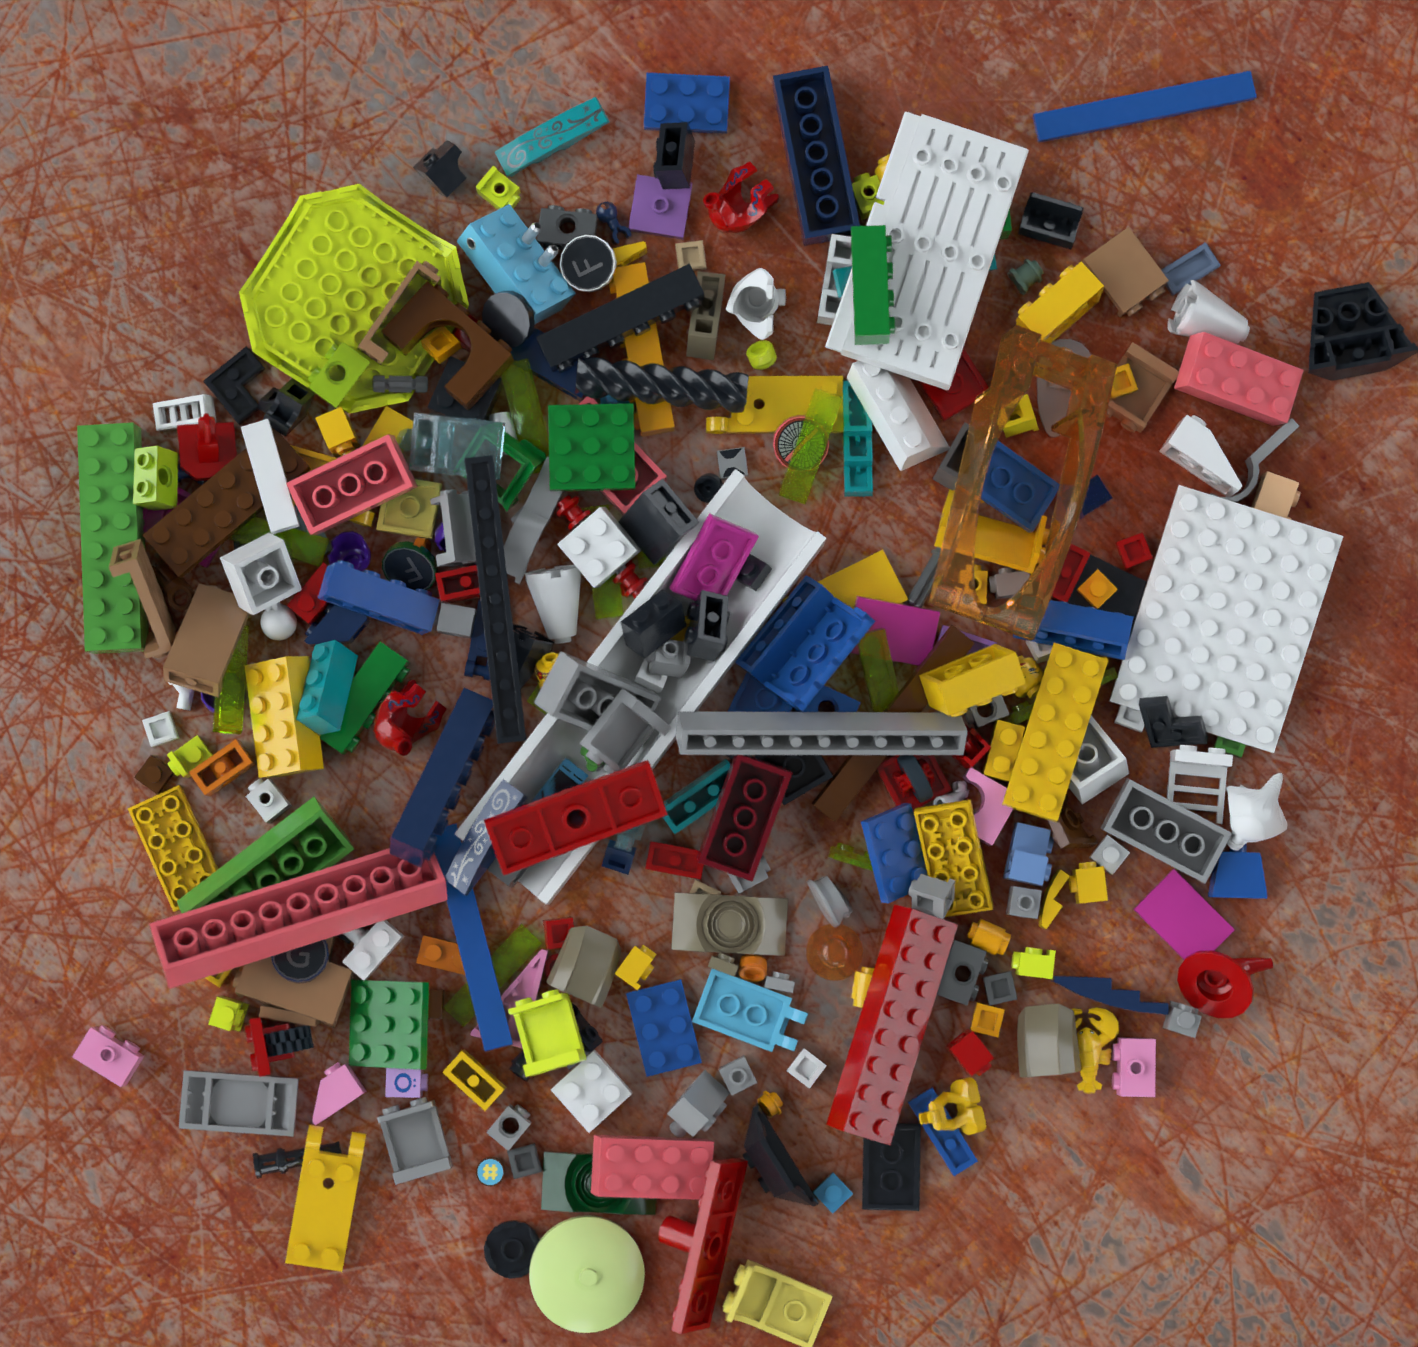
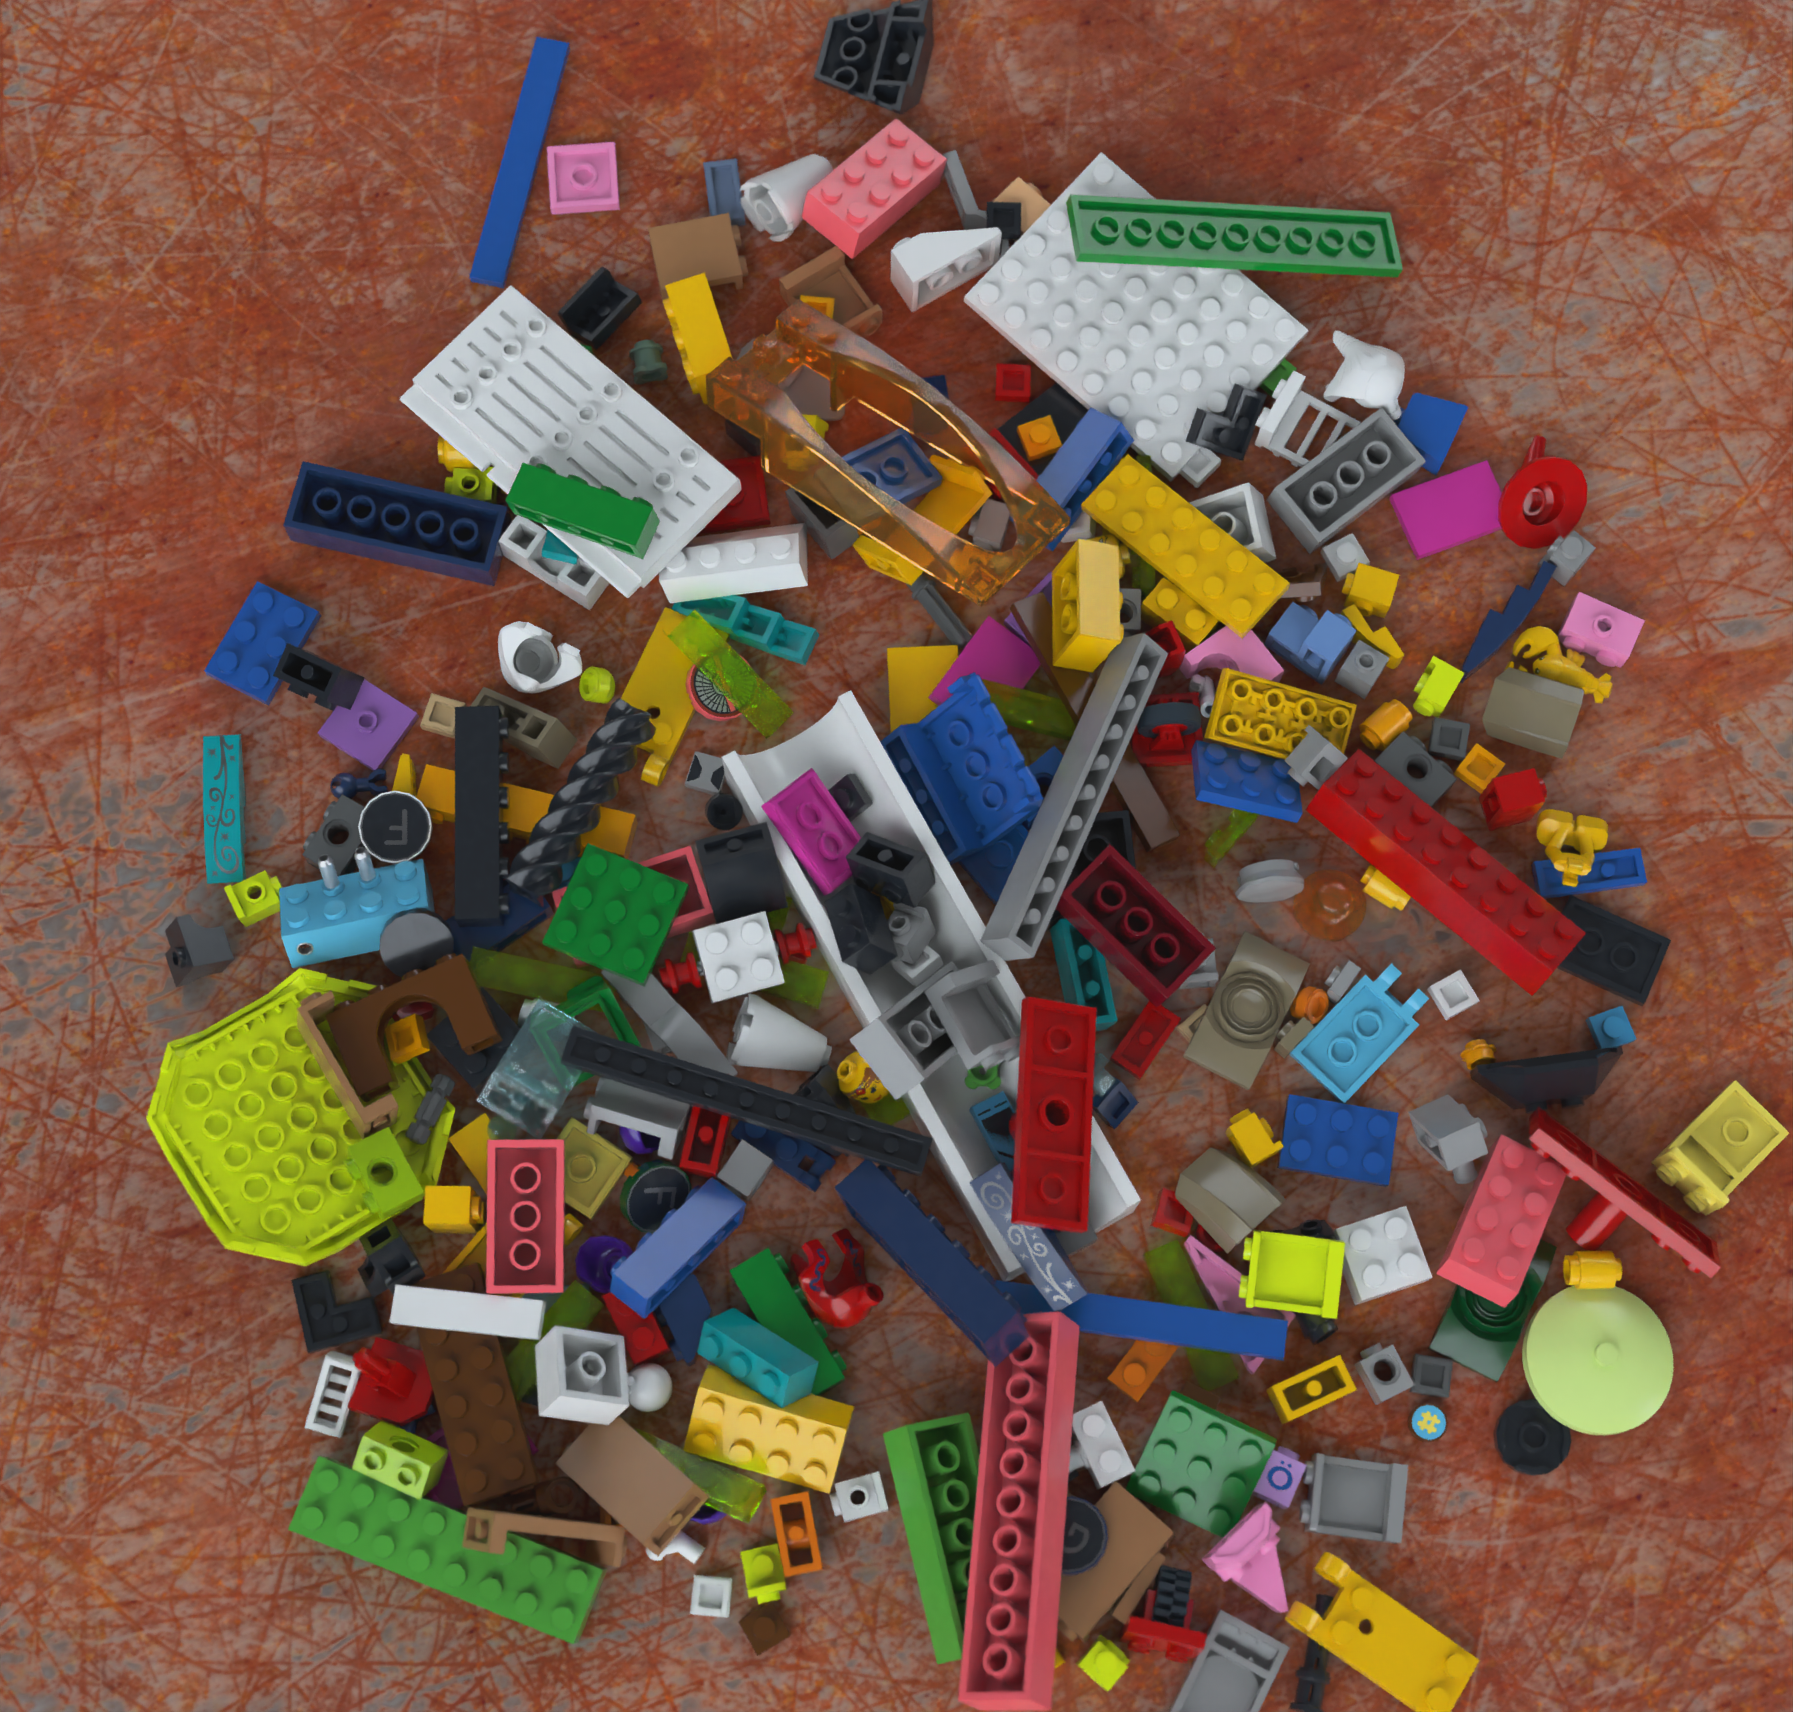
camera: 65 degrees left, 10 degrees down
yellow tile [128,785,218,912] -> none
red piece [703,161,779,233] -> none
light grey brick [718,1055,757,1096] -> none
none -> bright pink plate [547,142,620,215]
none -> black tile [986,202,1021,240]
none -> green plate [1066,194,1403,277]
none -> bright pink slope [1202,1503,1280,1582]
none -> yellow brick [1563,1251,1622,1289]

